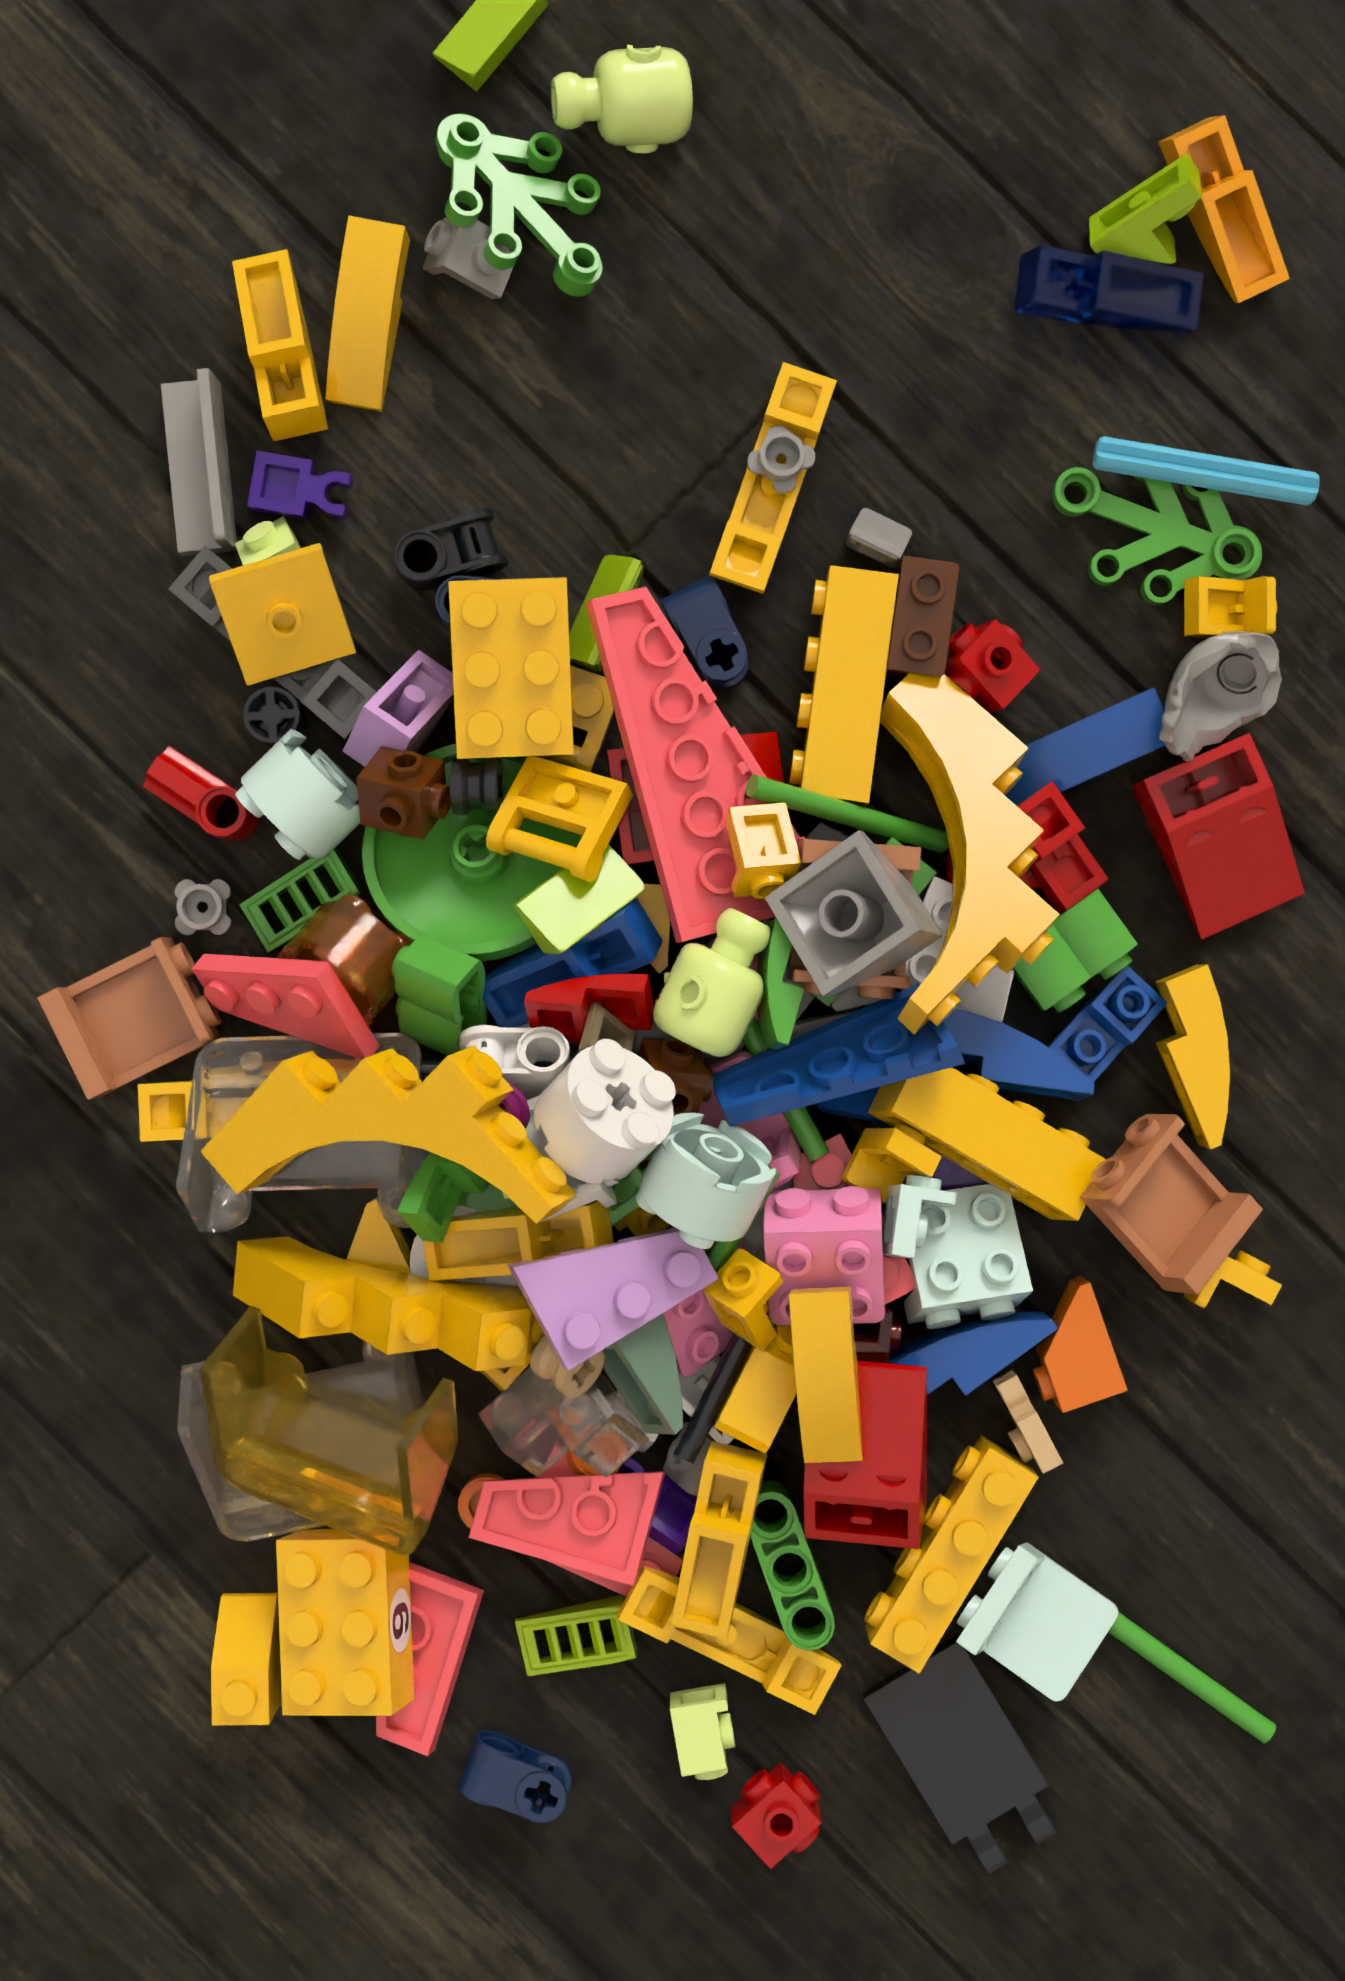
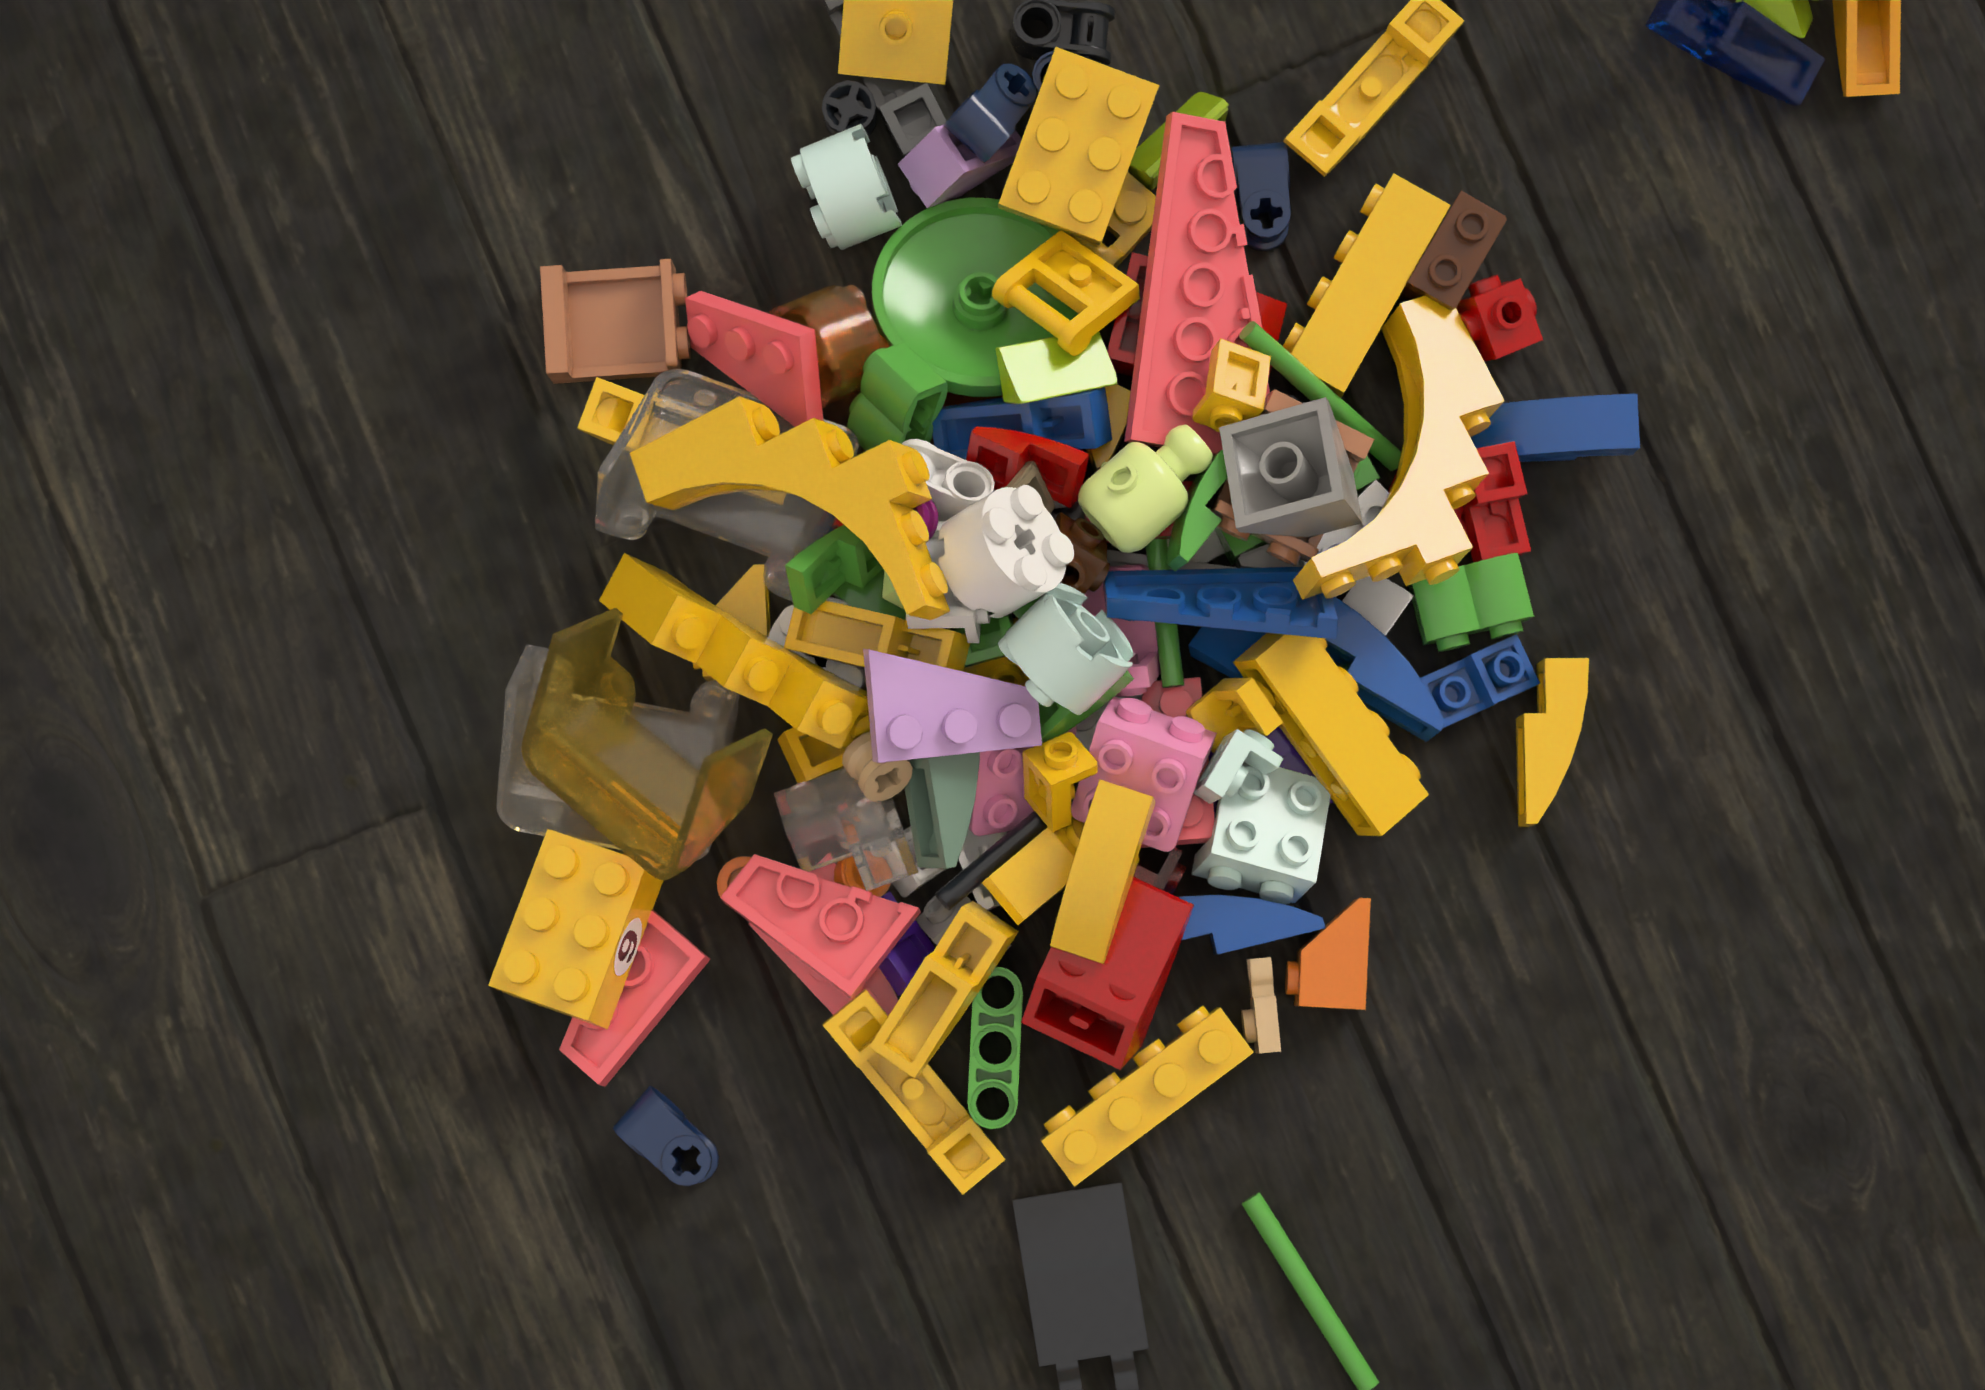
camera: 25 degrees right, 5 degrees down
red piece [143,746,259,841] -> none
light grey plate [175,879,231,935] -> none
yellow slope [211,1593,281,1726] -> none
bright green slope [239,847,366,953] -> none
reddish brown brick [356,746,451,839] -> none
black wheel [449,757,505,815] -> none
lime slope [515,1595,637,1676] -> none
yellowish green brick [670,1683,735,1780] -> none
red brick [731,1762,822,1869] -> none
light grey plate [747,426,815,494] -> none
light grey slope [846,508,912,568] -> none
light aqua bracket [956,1542,1119,1701] -> none
bright green plant [1052,443,1262,606] -> none
nougat panel [1080,1114,1263,1295] -> none
medium azure axle [1093,436,1319,505] -> none
red slope [1131,733,1305,940] -> none
light grey hair [1159,631,1282,762] -> none
yellow bracket [1184,576,1277,638] -> none
yellow bracket [1184,1250,1282,1308] -> none
none -> dark blue piece [944,64,1037,163]

